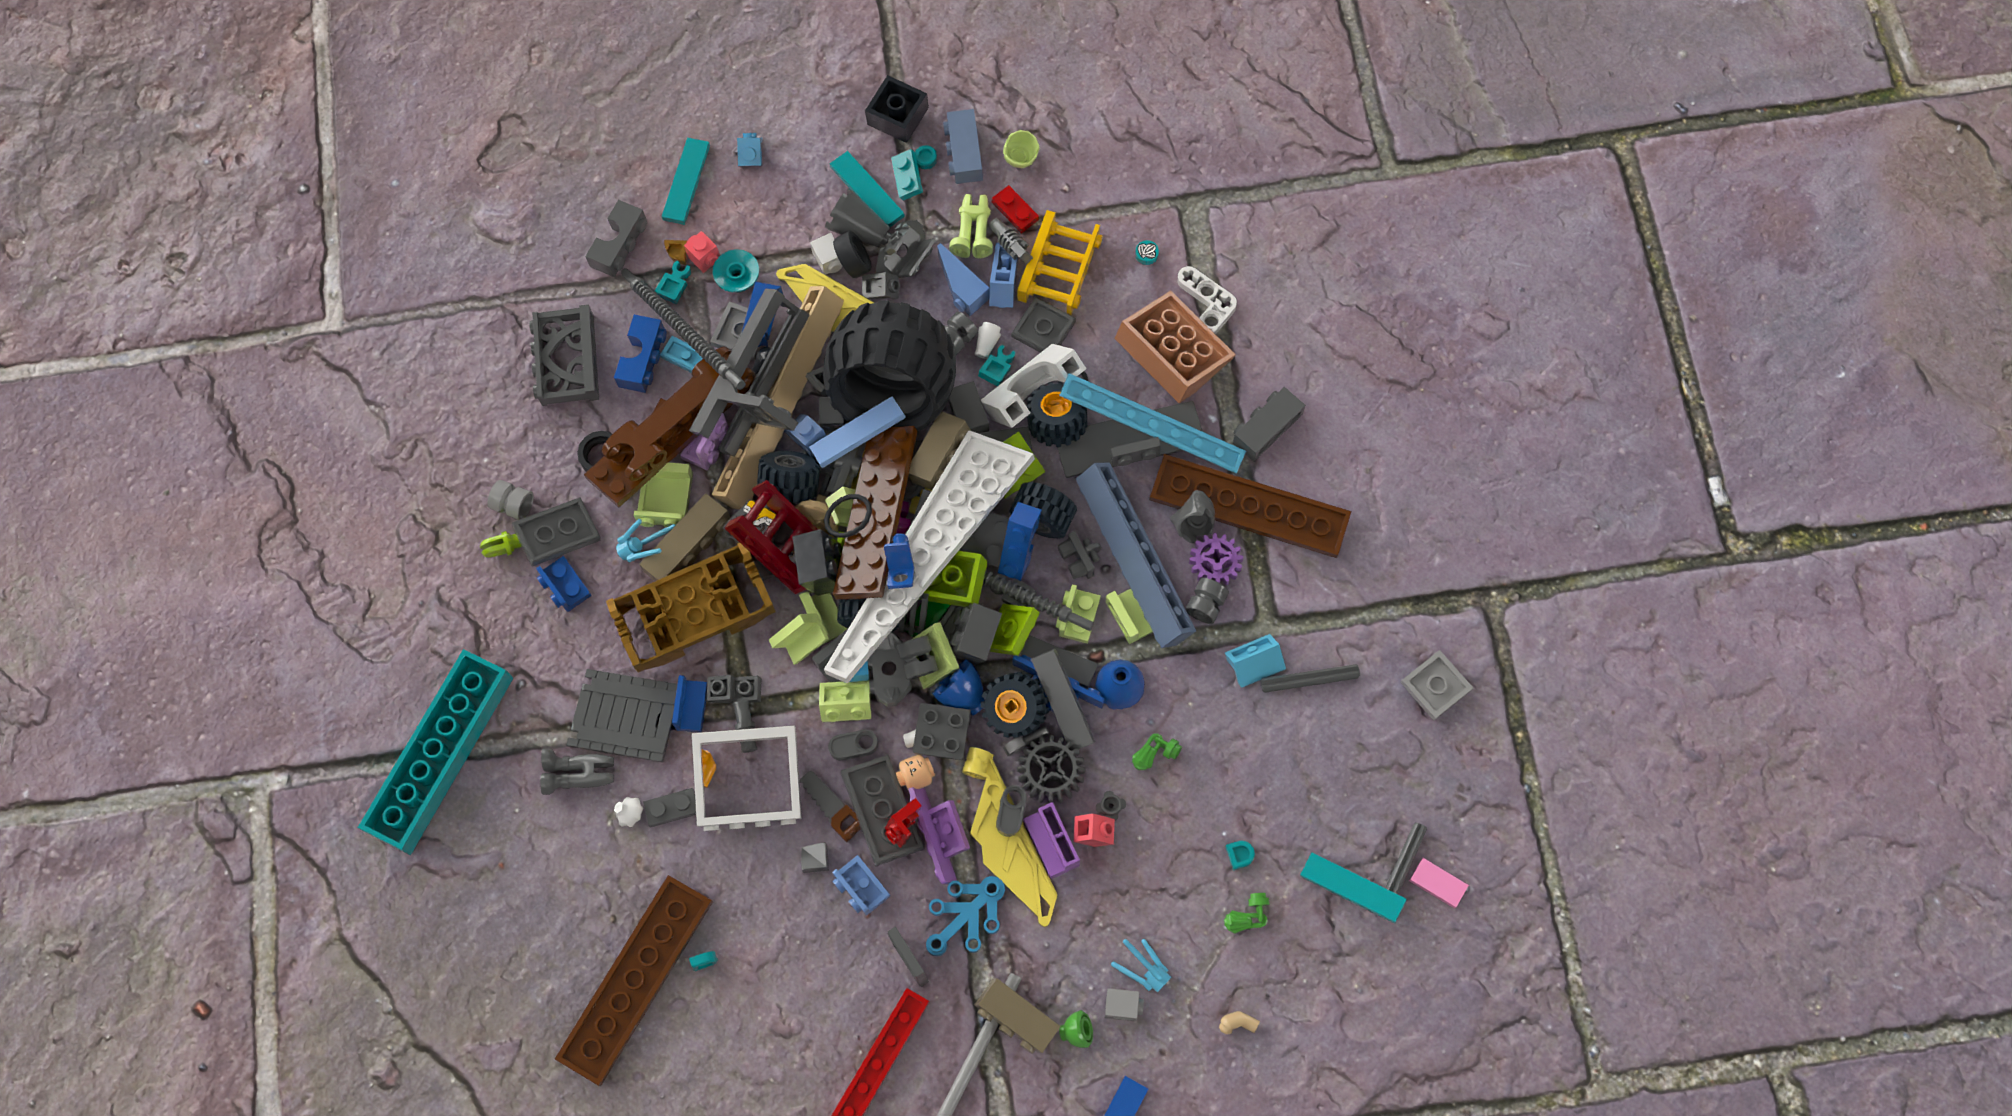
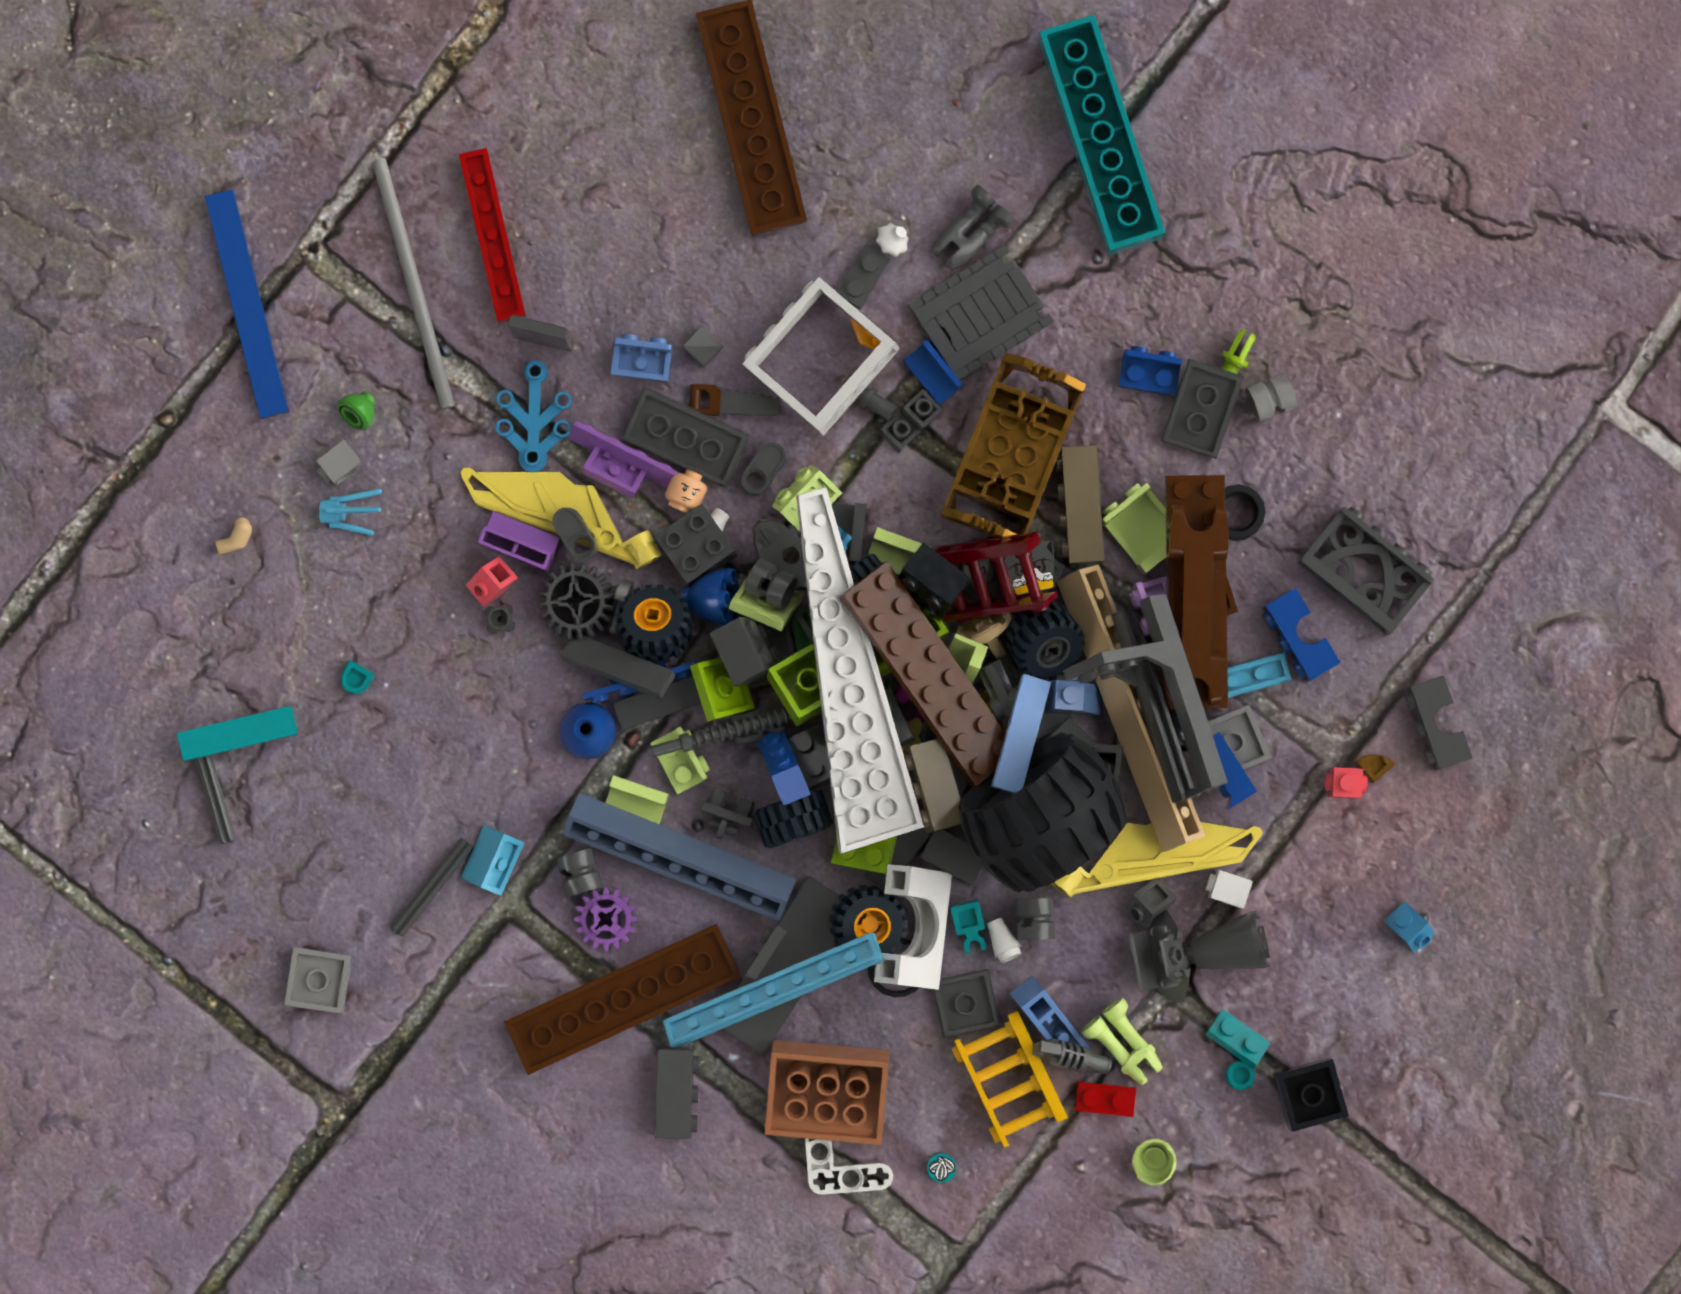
camera: 135 degrees right, 15 degrees up
medium azure plant [616,519,676,563] -> none
dark grey hose [621,268,745,390] -> none
teal plate [655,261,691,304] -> none
teal tile [661,137,710,225] -> none
teal tile [689,951,718,972] -> none
teal dish [712,249,759,293] -> none
yellowish green panel [769,613,829,664] -> none
black piece [824,494,872,538] -> none
teal tile [829,150,905,227] -> none
black tyre [833,231,872,278] -> none
blue bracket [884,534,915,589] -> none
red bracket [885,798,922,848] -> none
medium blue slope [937,243,990,316] -> none
sand blue brick [943,109,983,184] -> none
dark tan brick [974,978,1061,1054] -> none
bright green piece [1132,733,1182,770] -> none
dark grey hair [1170,490,1215,543] -> none
bright green piece [1224,893,1270,934] -> none
bright pink tile [1409,858,1469,909] -> none

